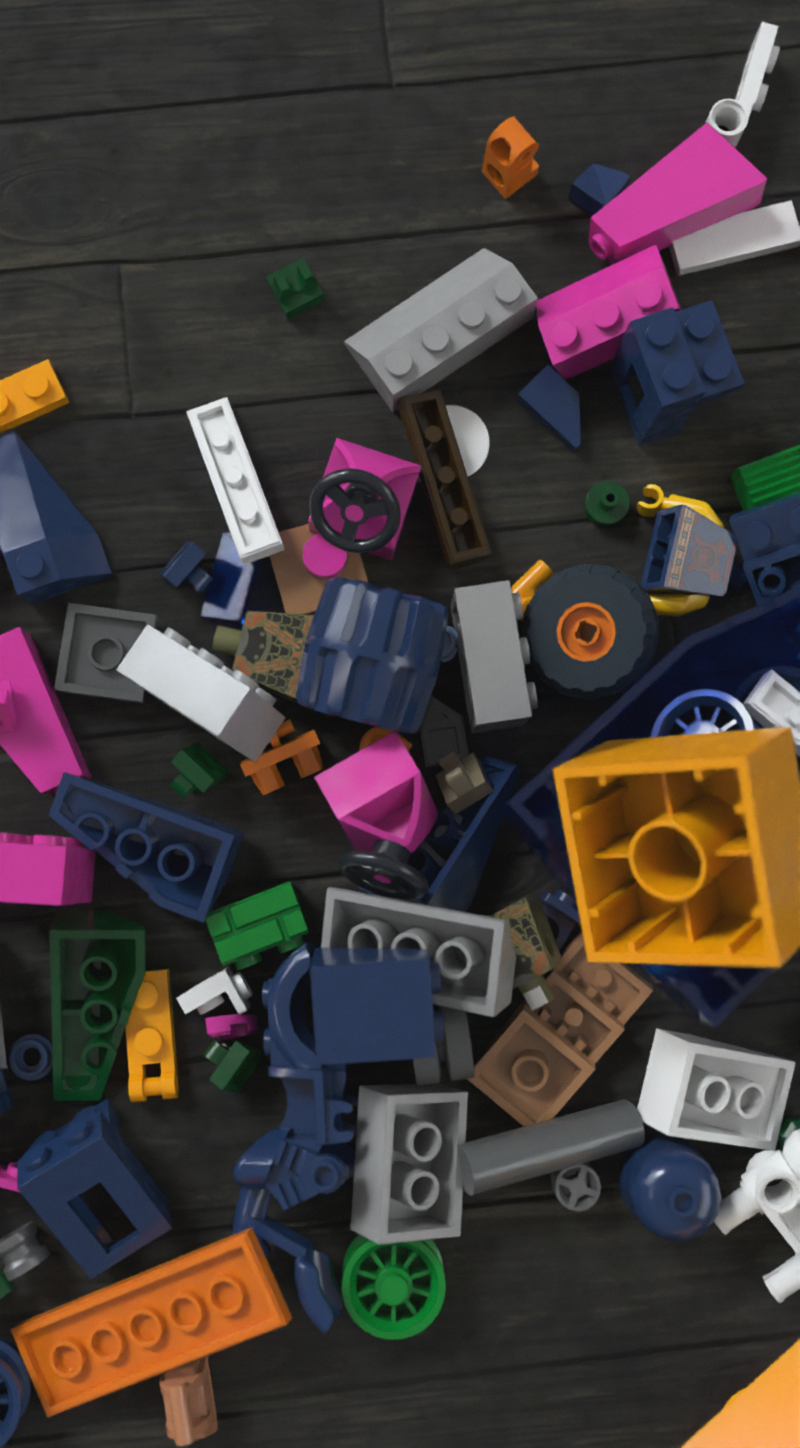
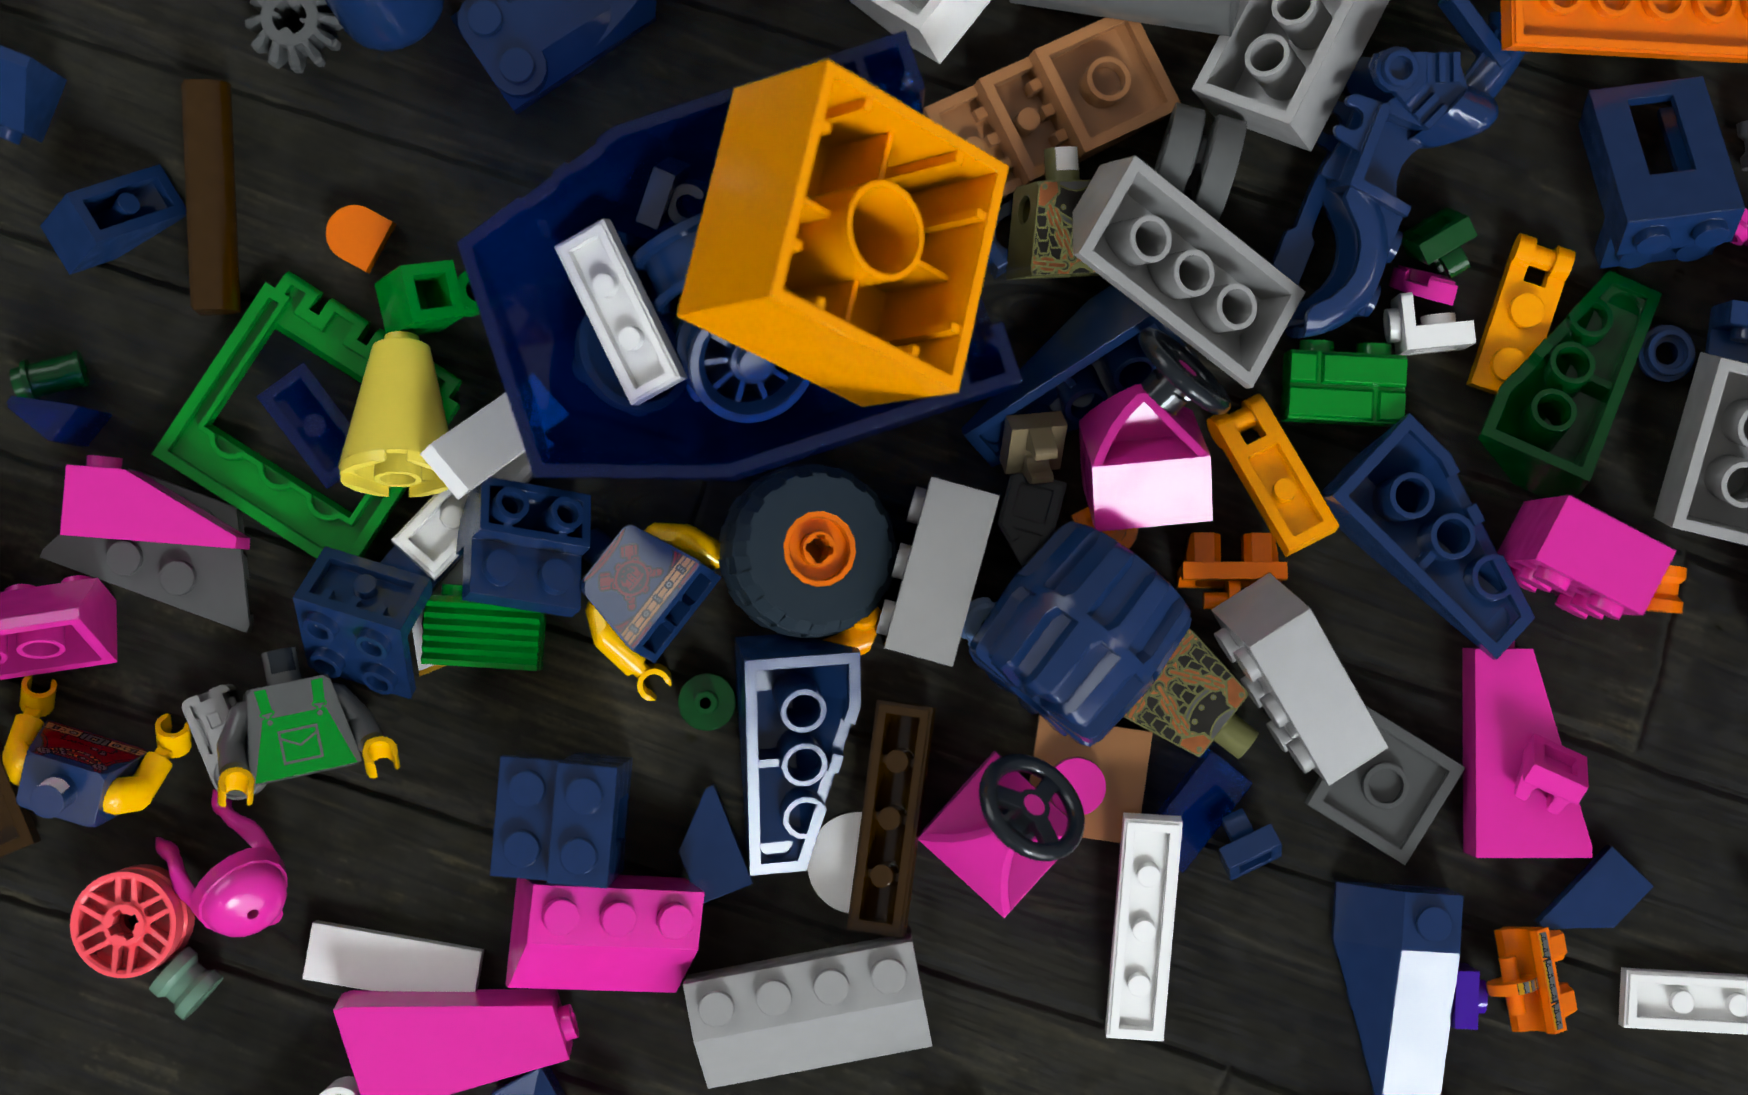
camera: 150 degrees left, 5 degrees up
dark green tile [170,742,230,798] -> none
dark blue slope [310,948,444,1065] -> none
none -> dark blue wedge [735,634,861,876]
none -> light orange plate [1207,394,1340,557]

